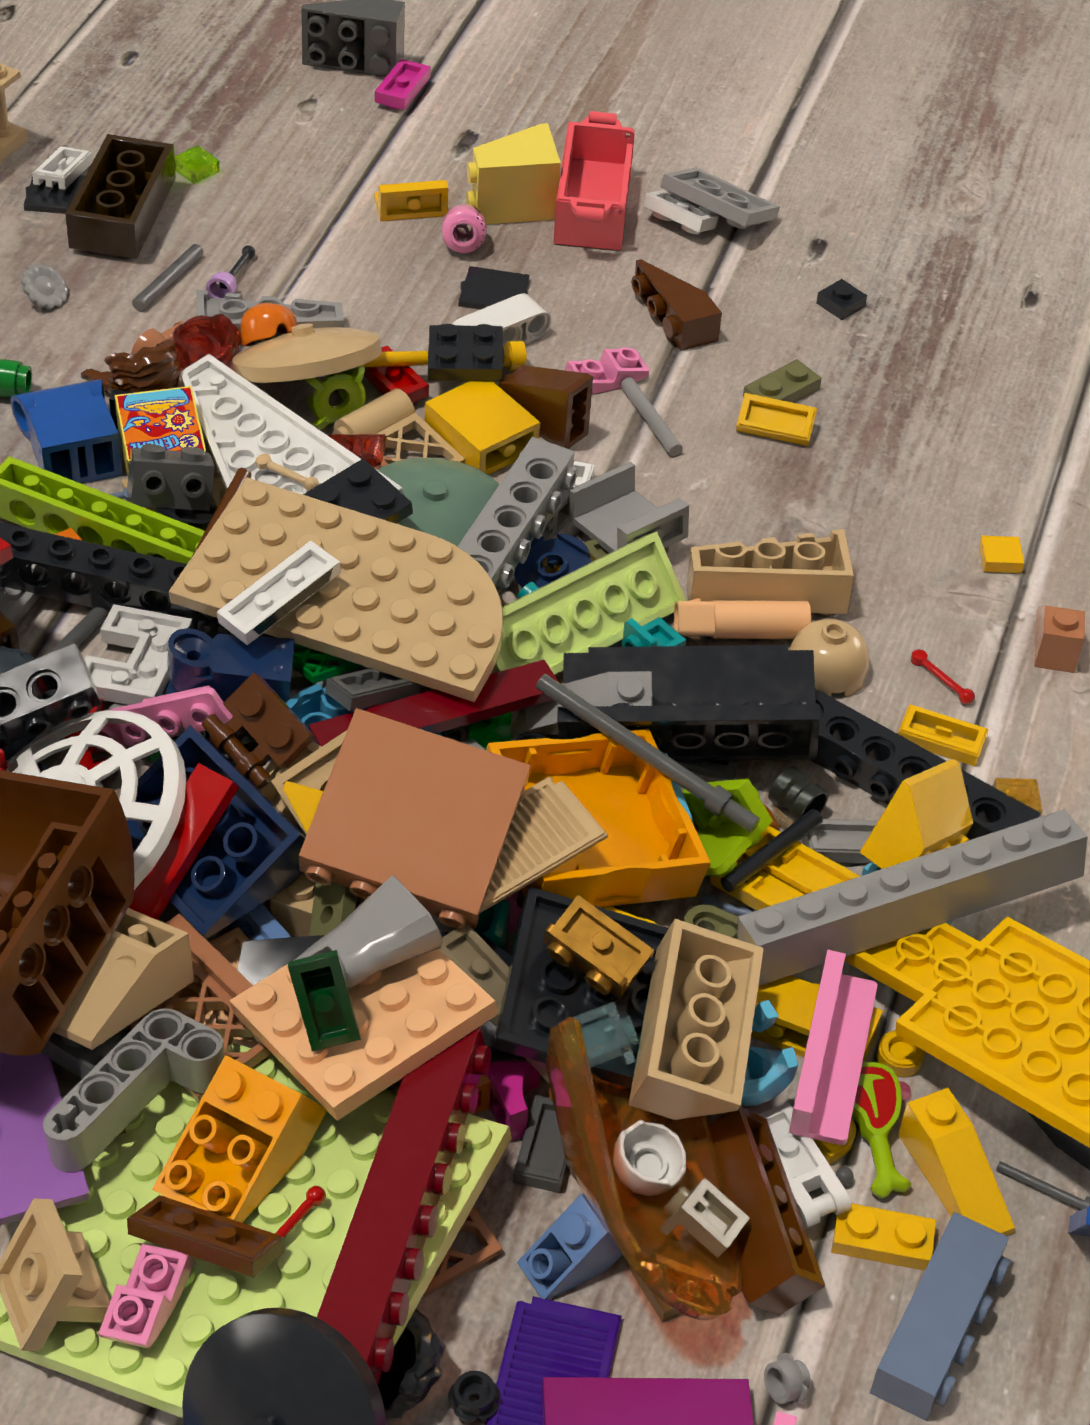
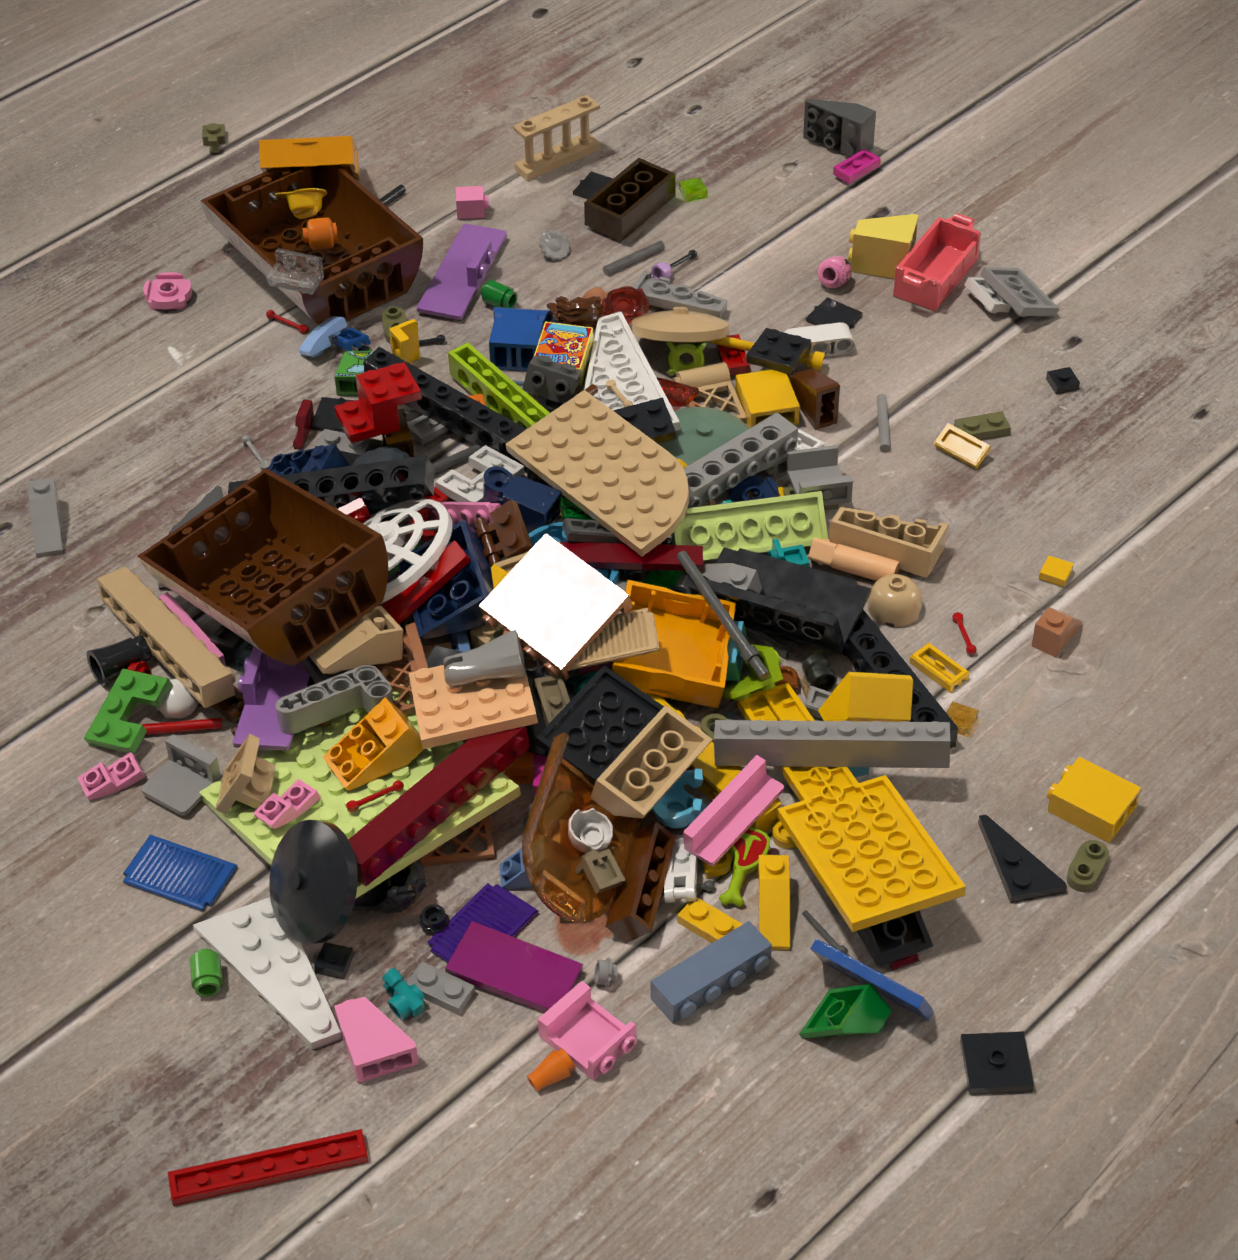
camera: 30 degrees right, 0 degrees up
white tile [32,146,92,190] -> none
reddish brown tile [127,1195,284,1278] -> none
white plate [217,541,341,645] -> none
orange hair [240,302,297,347] -> none
dark green slope [287,950,361,1052] -> none
yellow panel [374,180,449,221] -> none
pearl gold bracket [543,895,654,999] -> none
clear light blue bracket [559,1002,639,1072] -> none
bright pink slope [565,347,650,394] -> none
reddish brown slope [631,259,722,351] -> none
black bar [720,809,823,893] -> none

